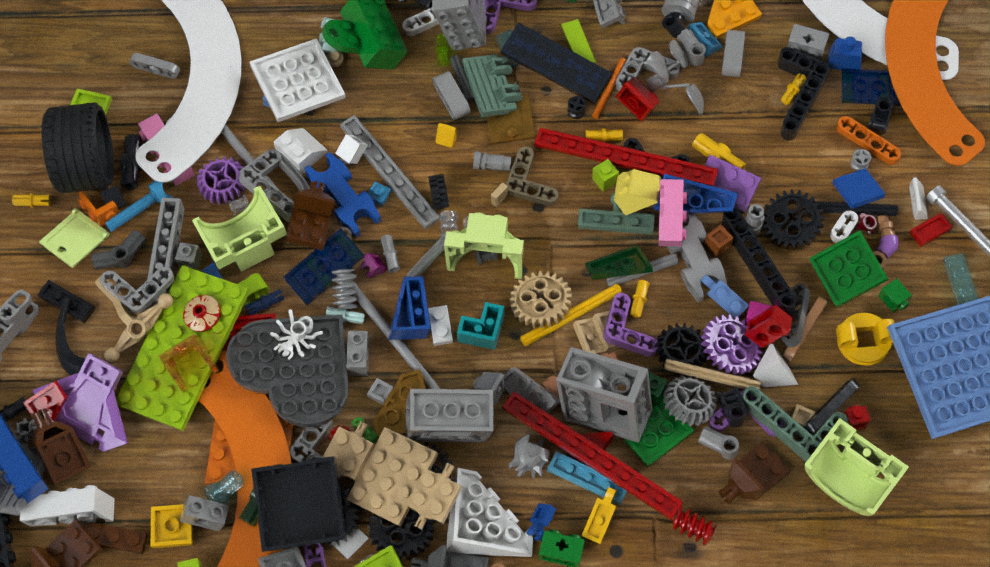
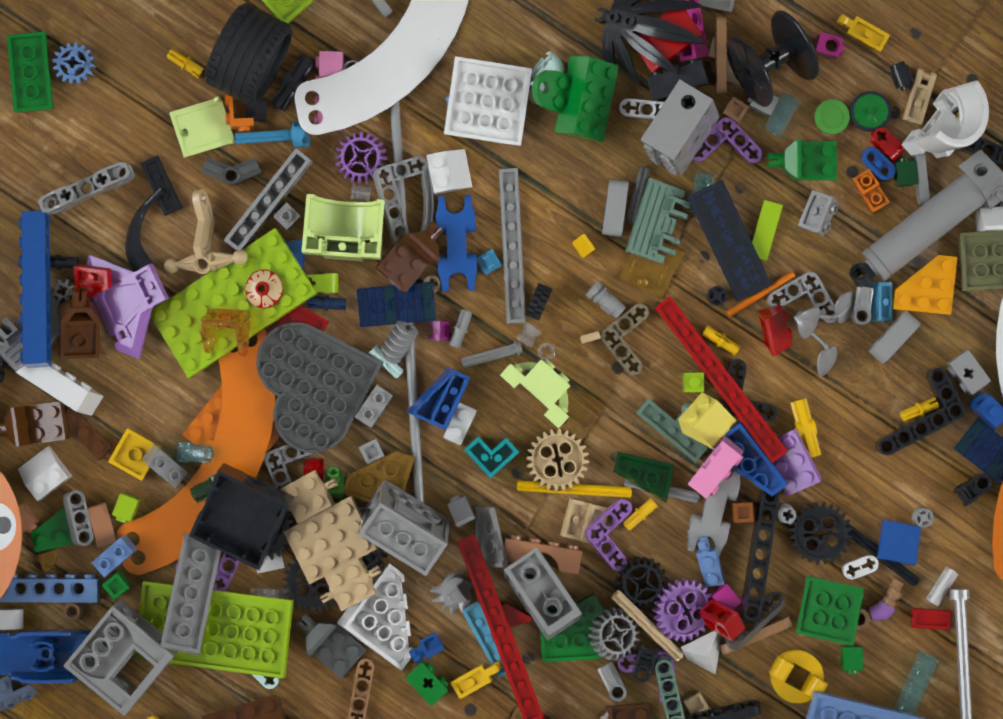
camera: 30 degrees right, 25 degrees up
light grey beam [100,267,174,314] -> none
white animal [270,309,323,360] -> none
white brick [335,135,368,165] -> none
clear neon green axle [435,33,449,67] -> none
orange beam [836,116,901,165] -> none
dark red plate [857,213,877,234] -> none

